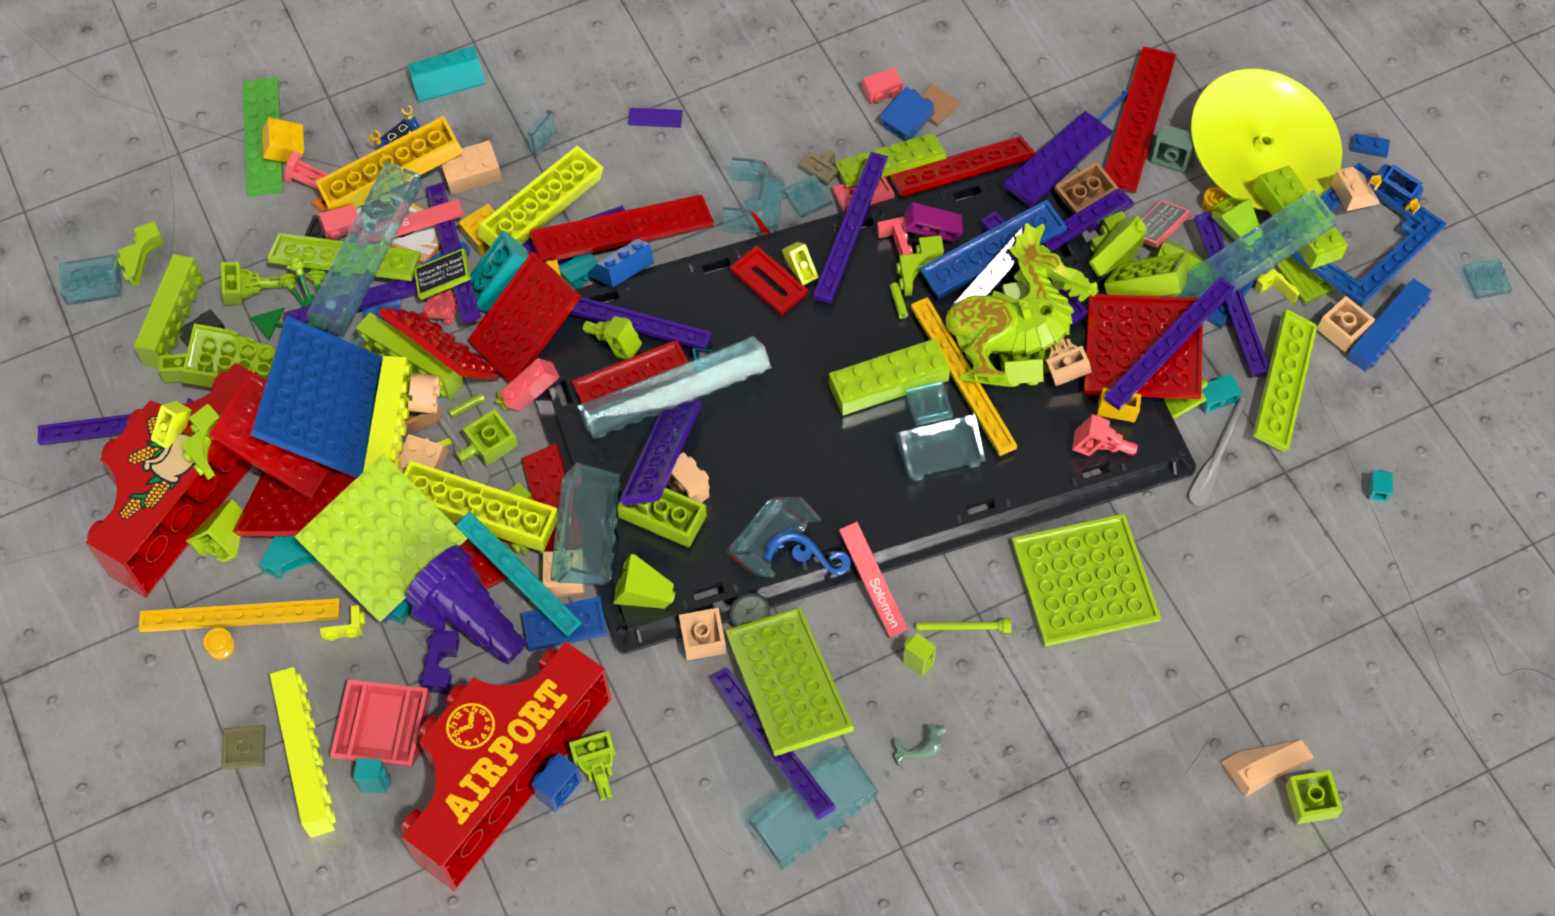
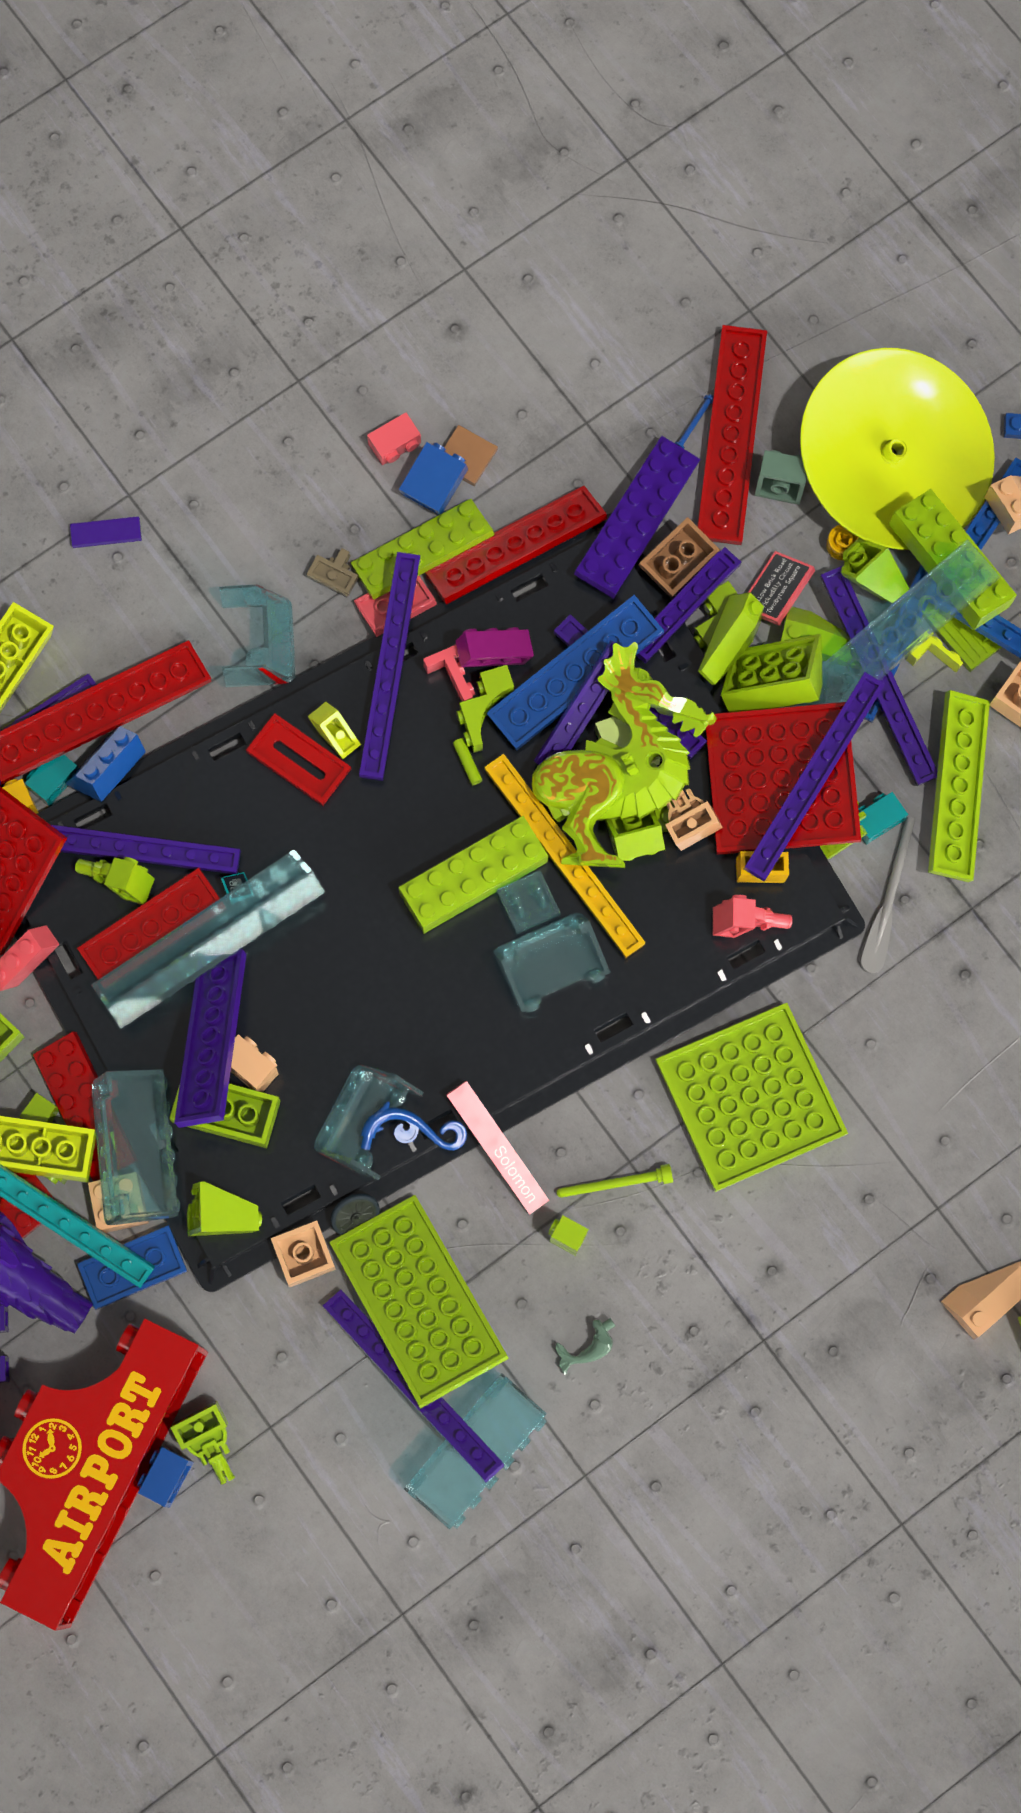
camera: 15 degrees left, 15 degrees up
clear light blue plate [784,175,832,218] -> none

